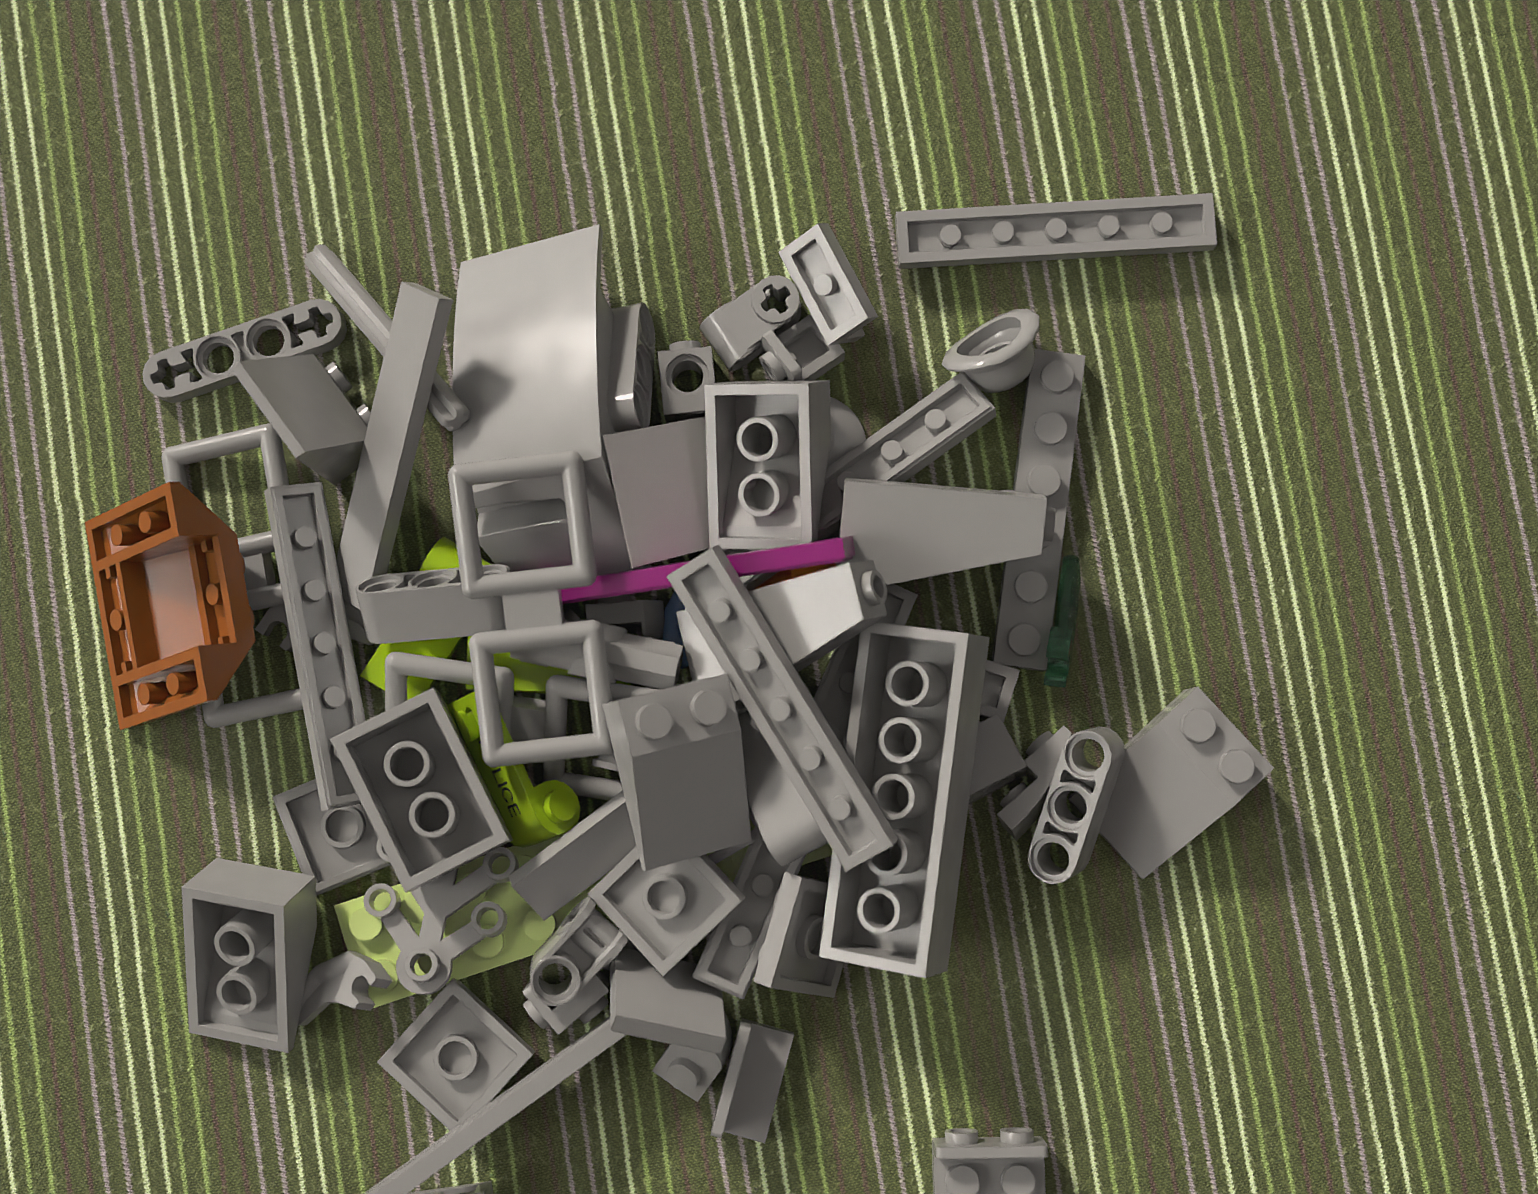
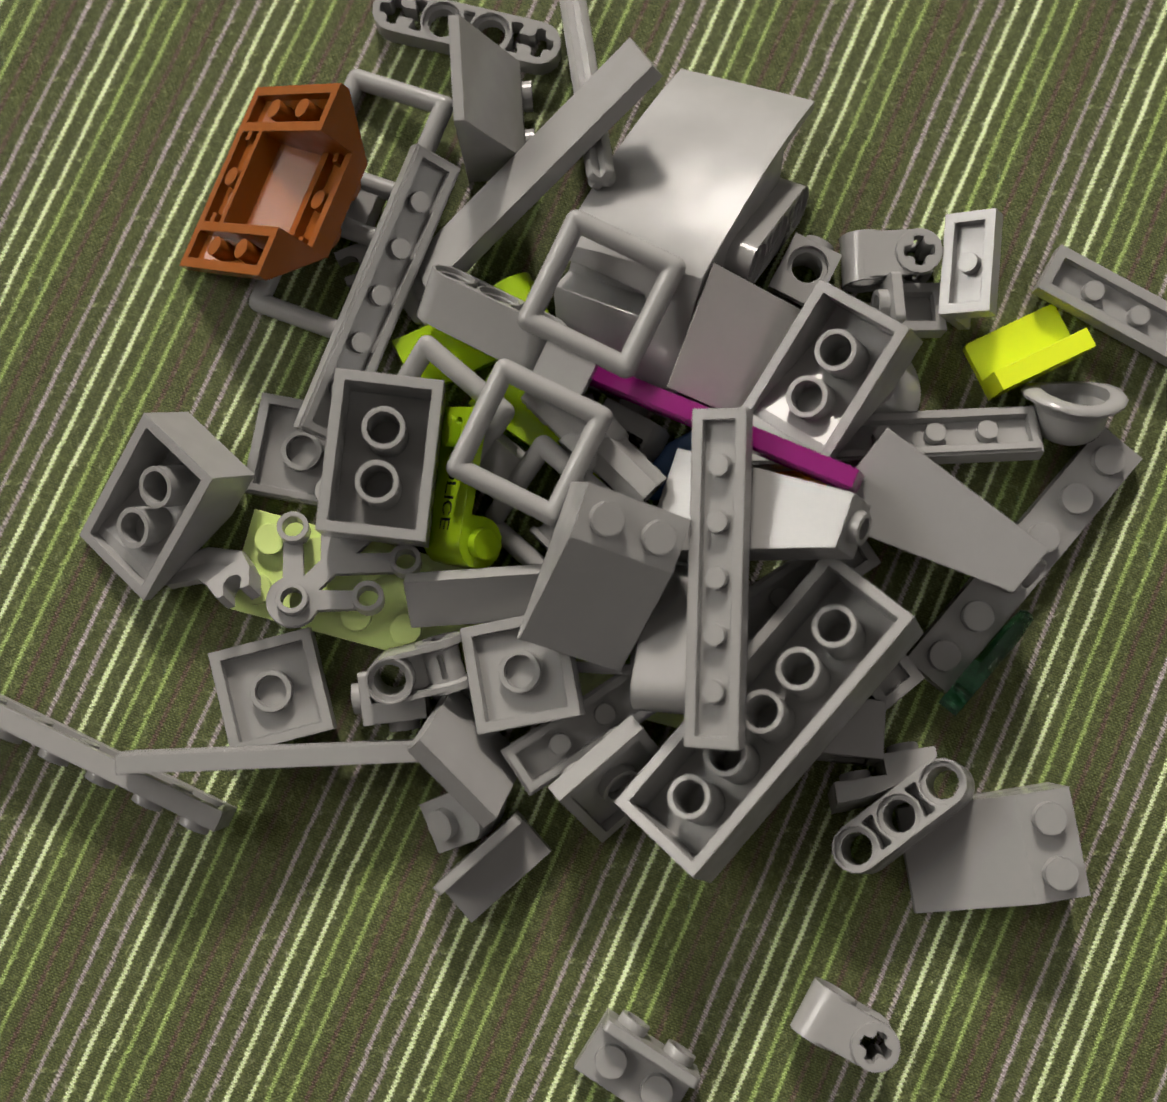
camera: 35 degrees right, 0 degrees up
none -> light grey piece [790,977,901,1073]
none -> neon yellow panel [963,304,1096,401]

